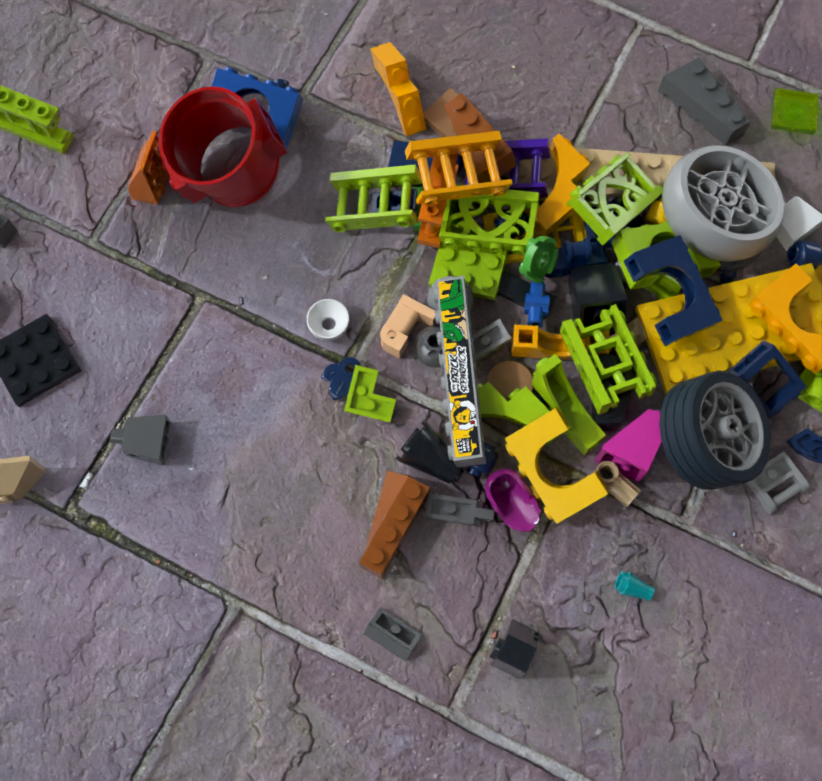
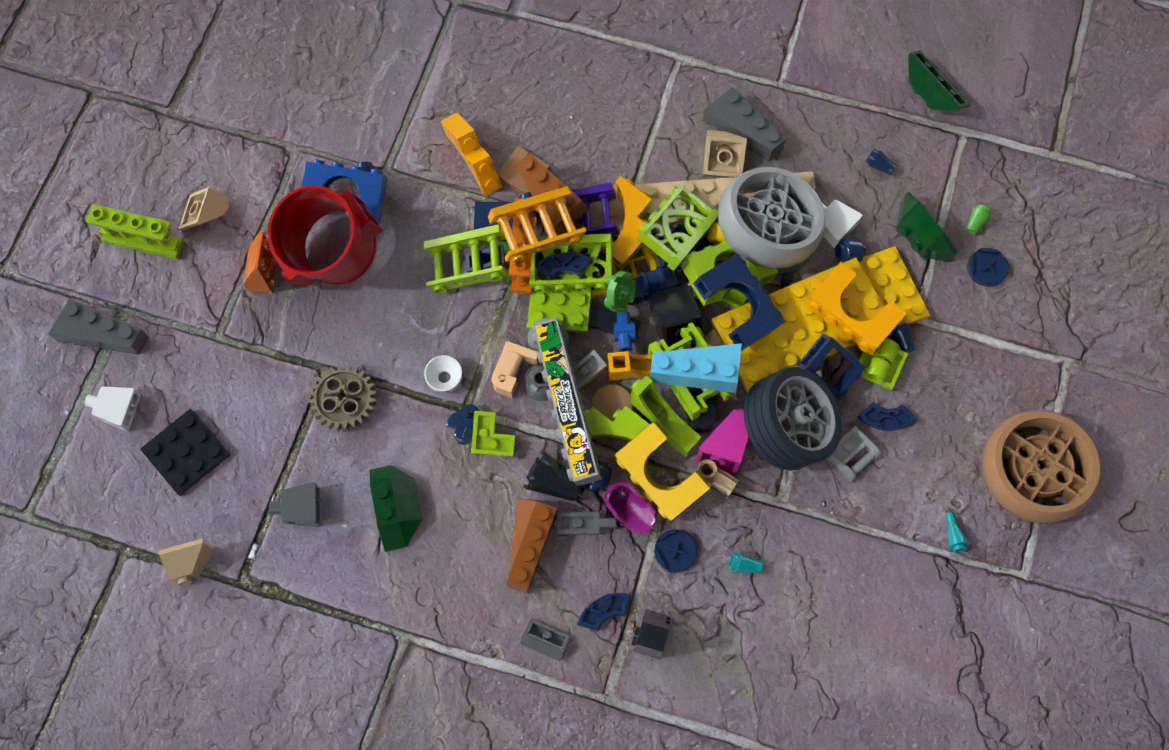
camera: 10 degrees left, 0 degrees up
clear neon green plate [770,88,819,135] -> none
none -> tan slope [179,187,230,231]
none -> dark tan gear [308,365,378,432]
none -> dark green wedge [370,465,422,552]
none -> dark blue tile [535,251,593,280]
none -> dark blue tile [577,593,631,632]
none -> medium azure wedge [650,343,742,393]
none -> dark blue tile [654,529,697,573]
none -> tan slope [703,130,747,177]

